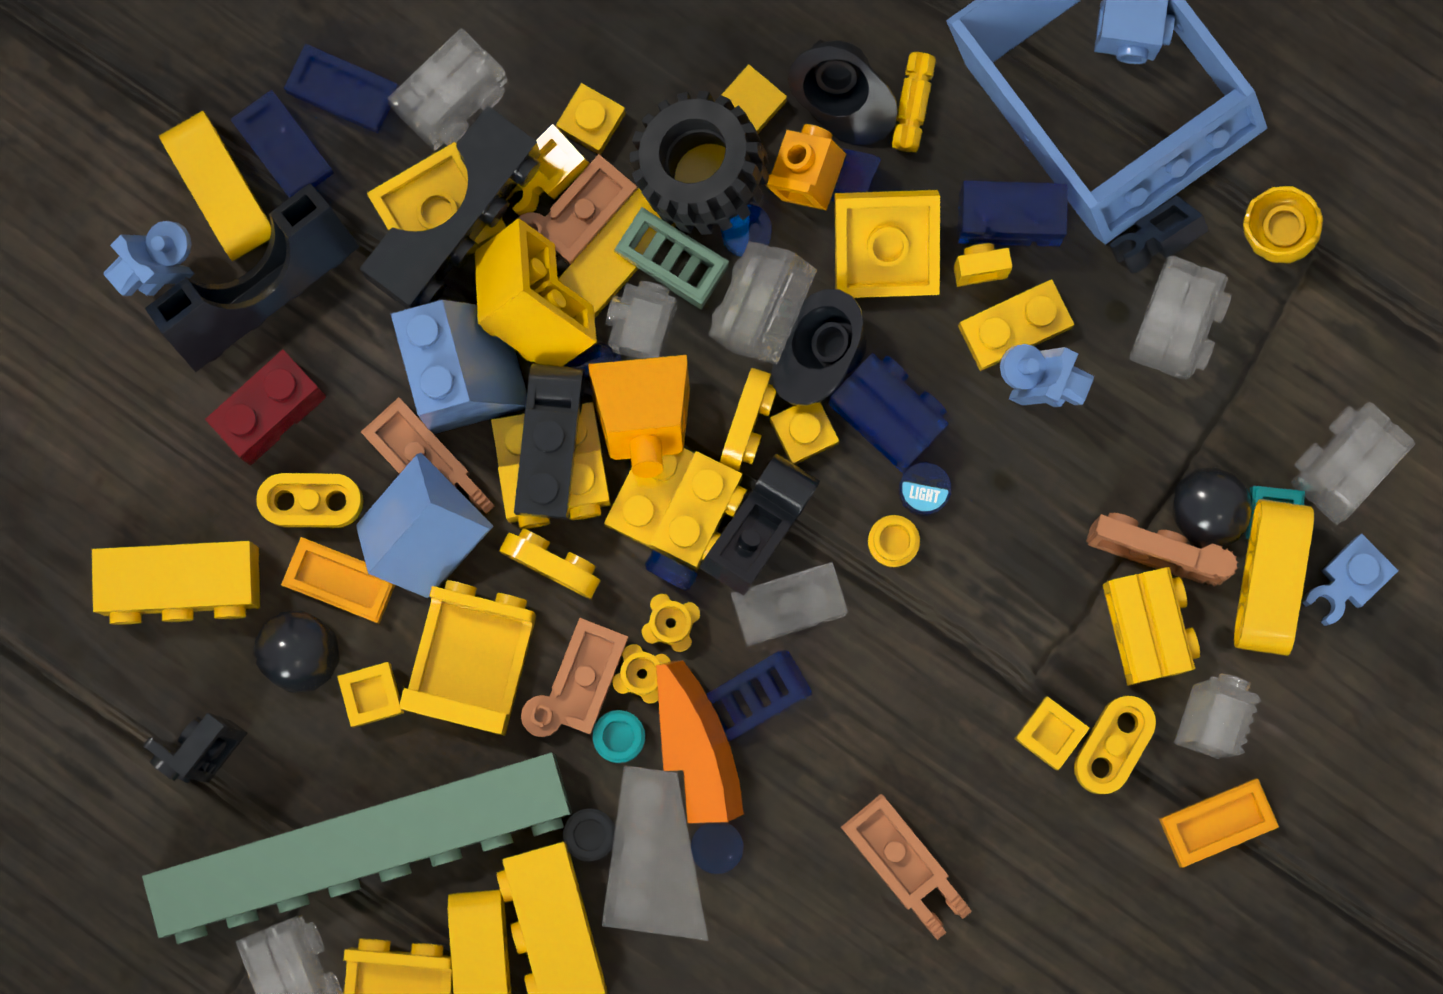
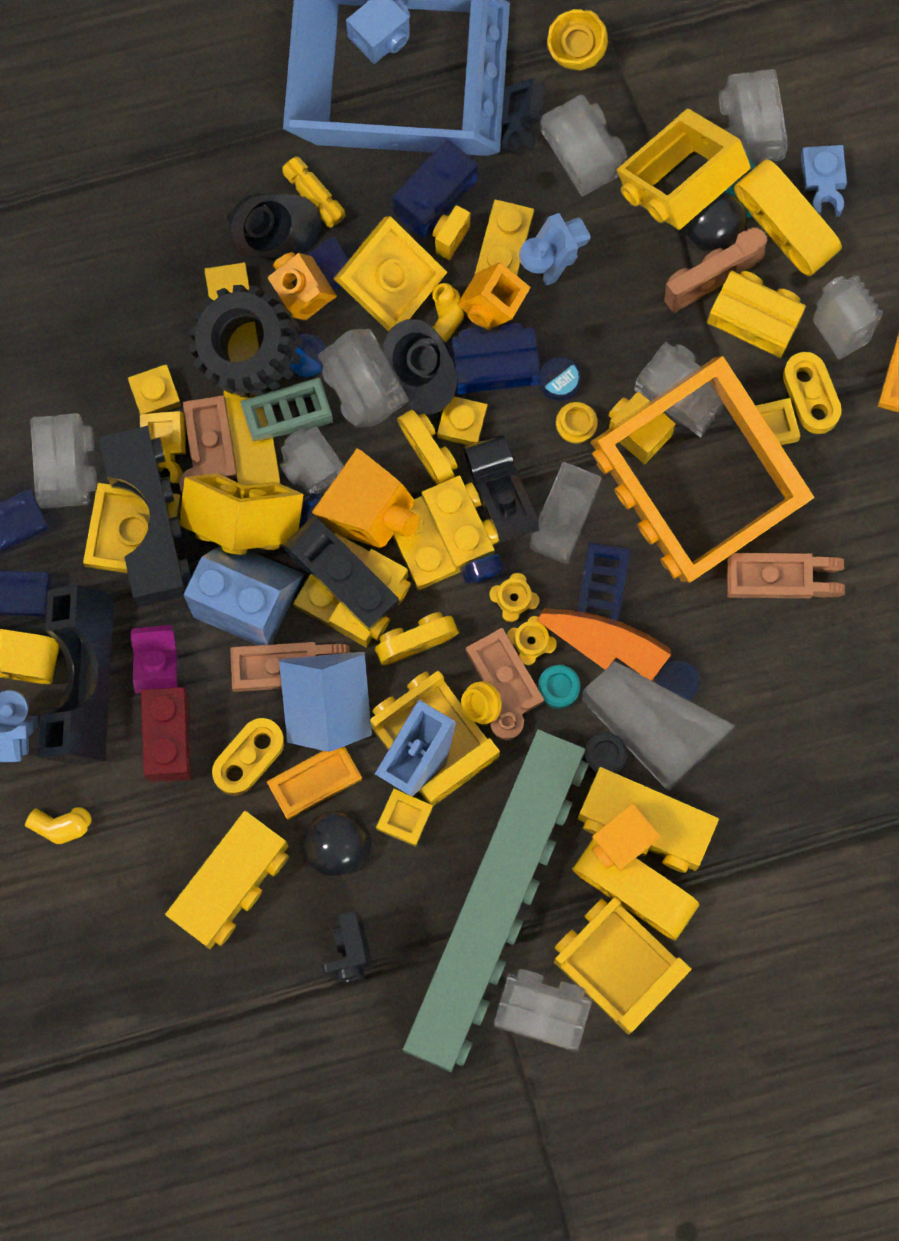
camera: 50 degrees left, 5 degrees down
none -> yellow arm [25,807,91,844]
none -> magenta bracket [131,625,178,694]
none -> medium blue slope [375,700,456,796]
none -> yellow arm [432,283,465,342]
none -> light orange brick [457,262,531,330]
none -> yellow plate [461,681,502,724]
none -> light orange window [590,356,815,583]
none -> light orange brick [591,803,661,871]
none -> yellow brick [608,391,676,465]
none -> yellow window [616,108,751,230]
none -> clear brick [634,342,725,437]

